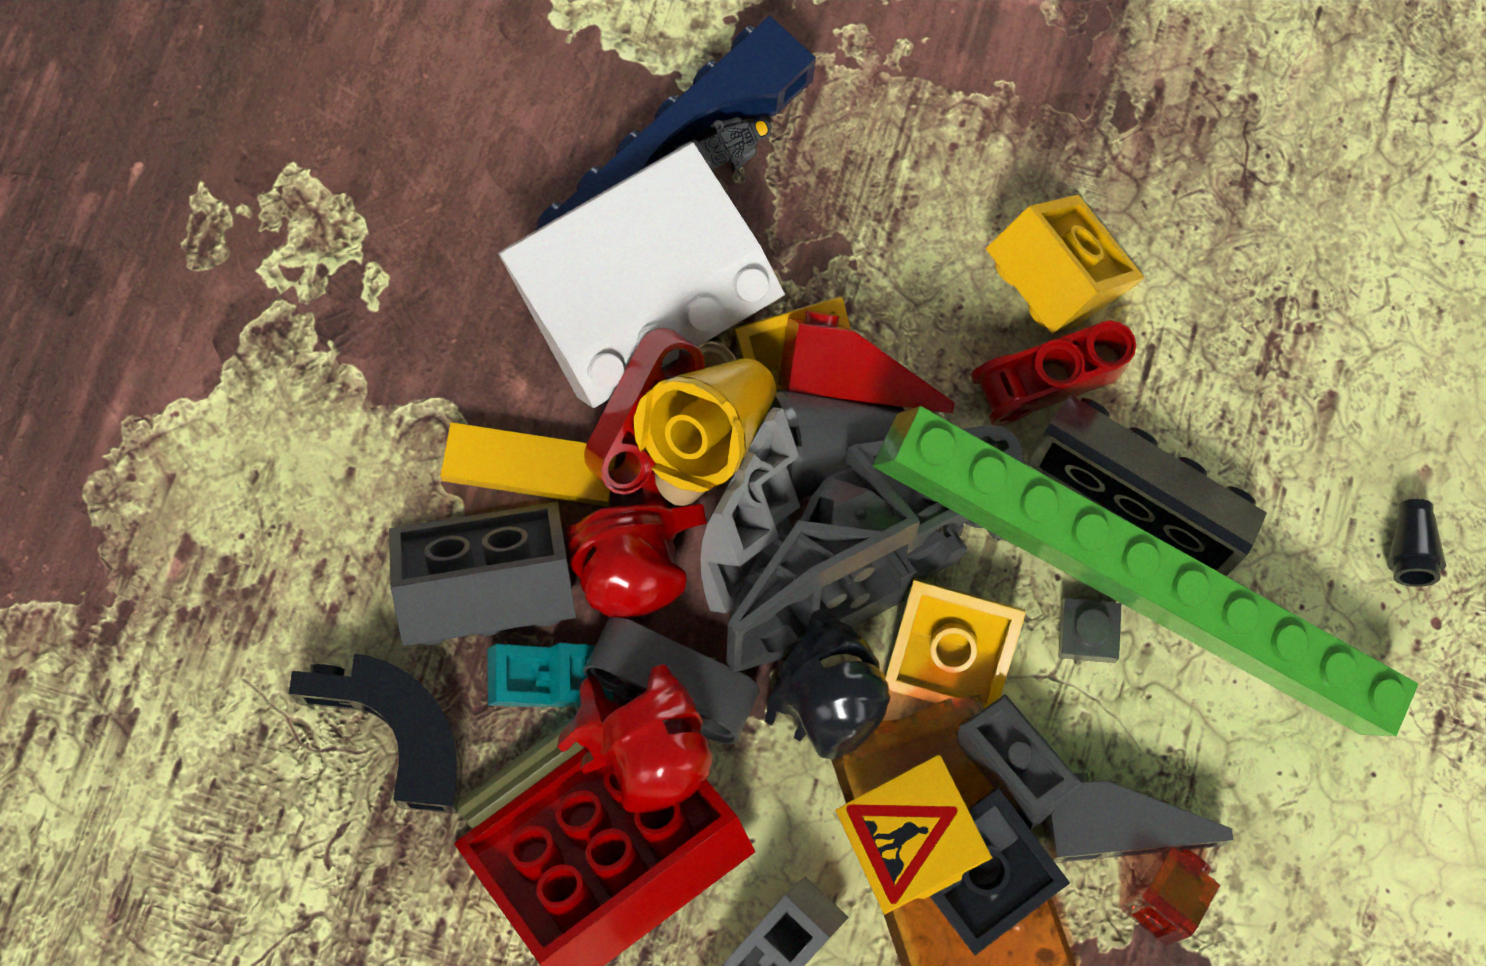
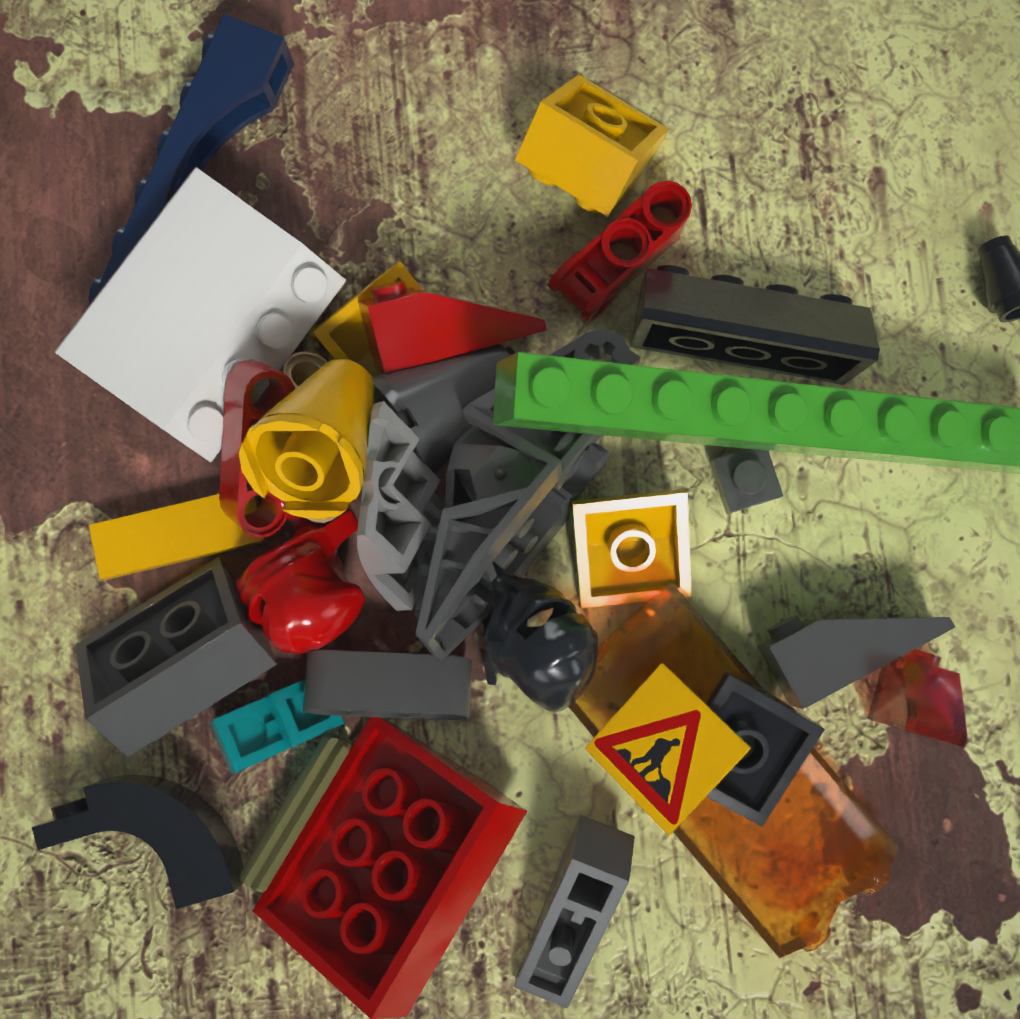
camera: 15 degrees left, 10 degrees up
red piece [557,664,713,813] -> none
dark grey piece [671,117,772,171] -> none
dark grey slope [957,694,1081,830] -> none

